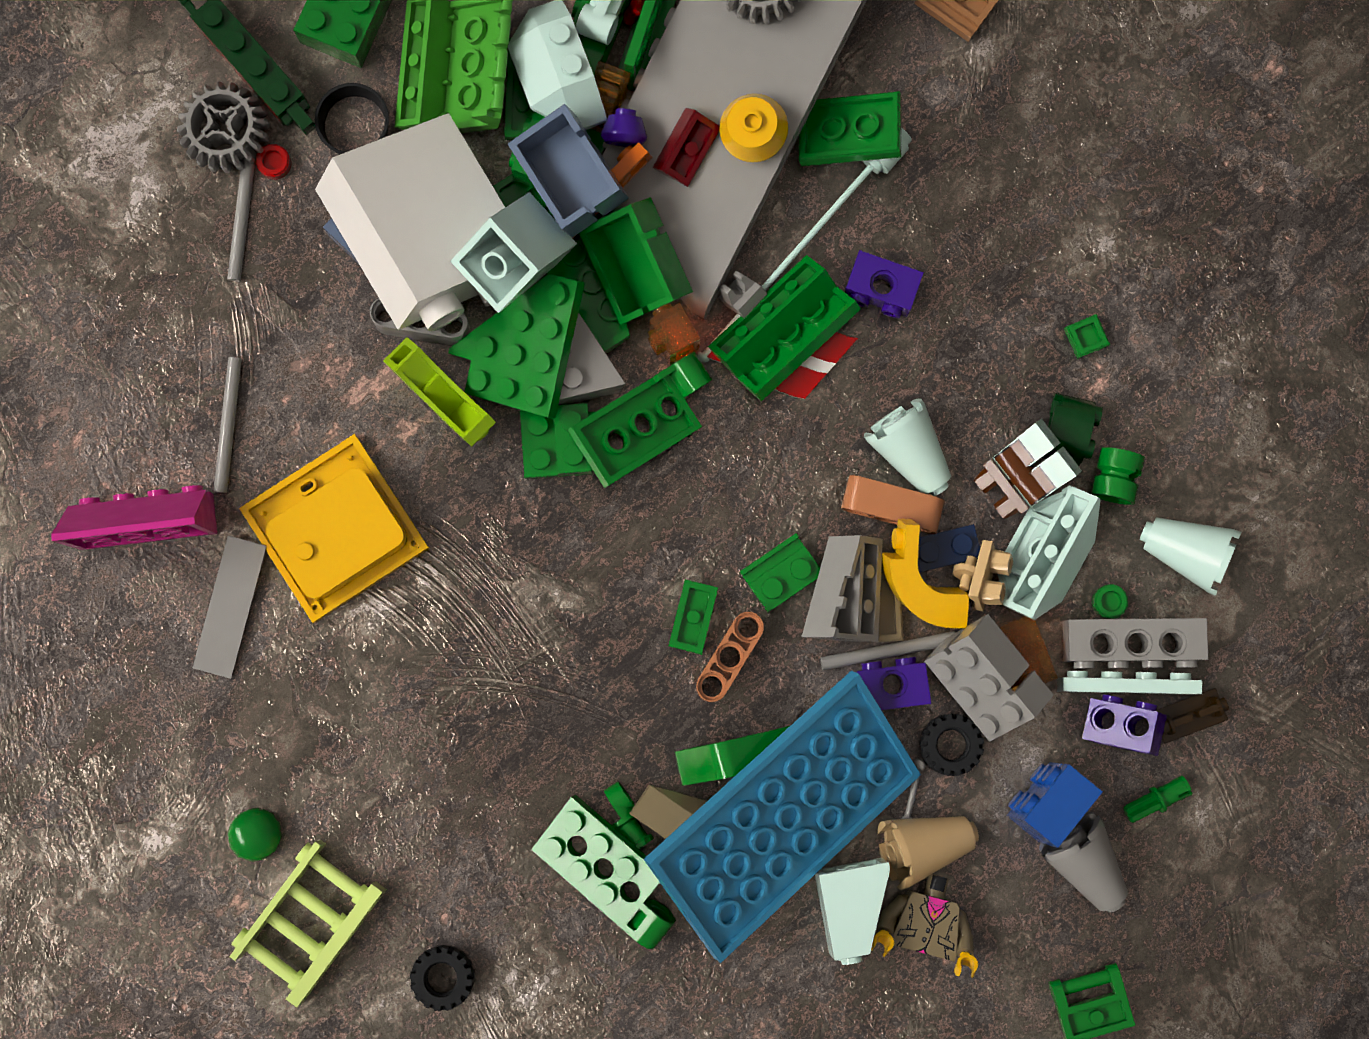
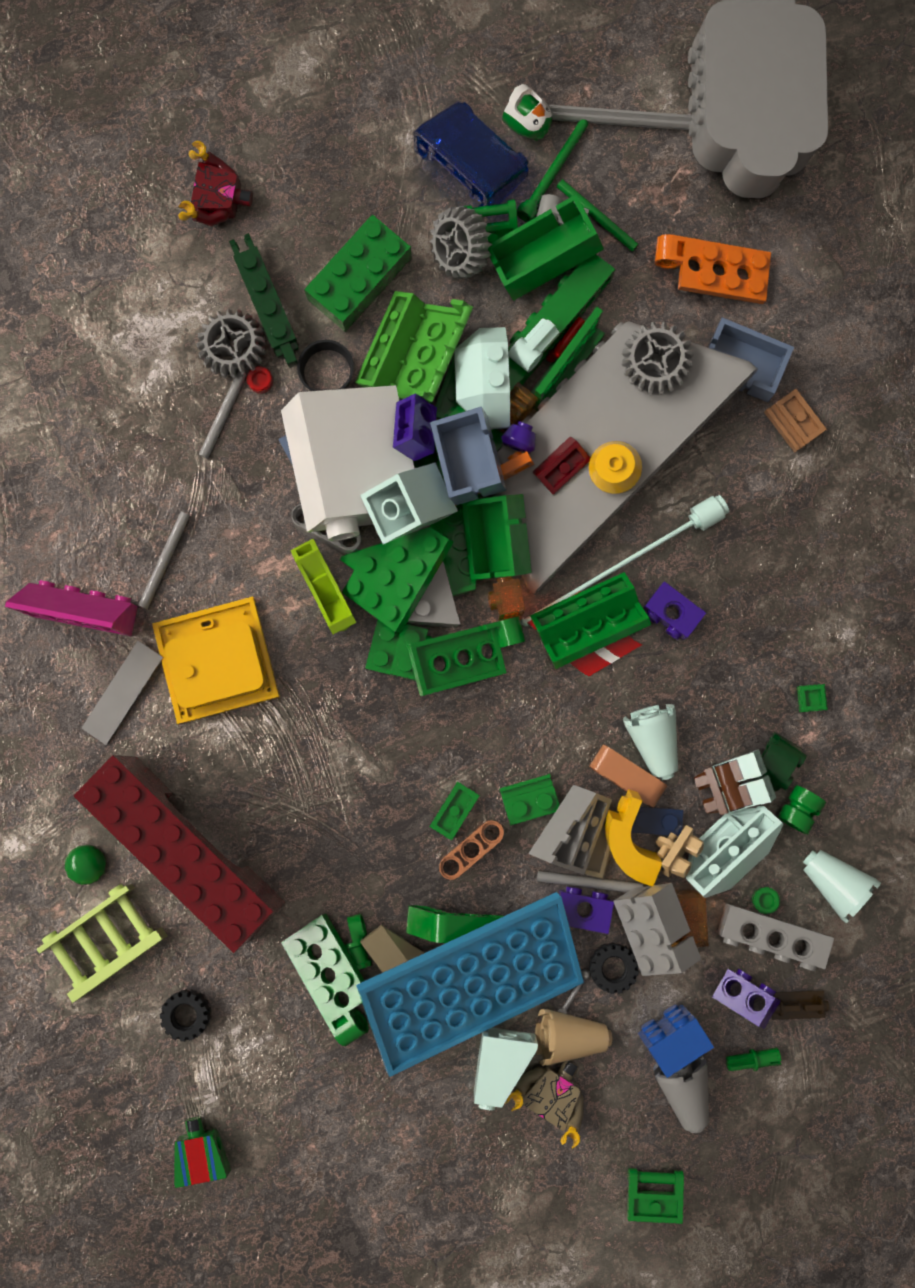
camera: 25 degrees right, 0 degrees up
light grey tile [718,271,767,318] -> none
green tile [799,91,902,166] -> none
light aqua plate [1057,671,1202,695] -> none
none -> dark red arch [73,755,286,953]
none -> dark purple brick [393,393,437,461]

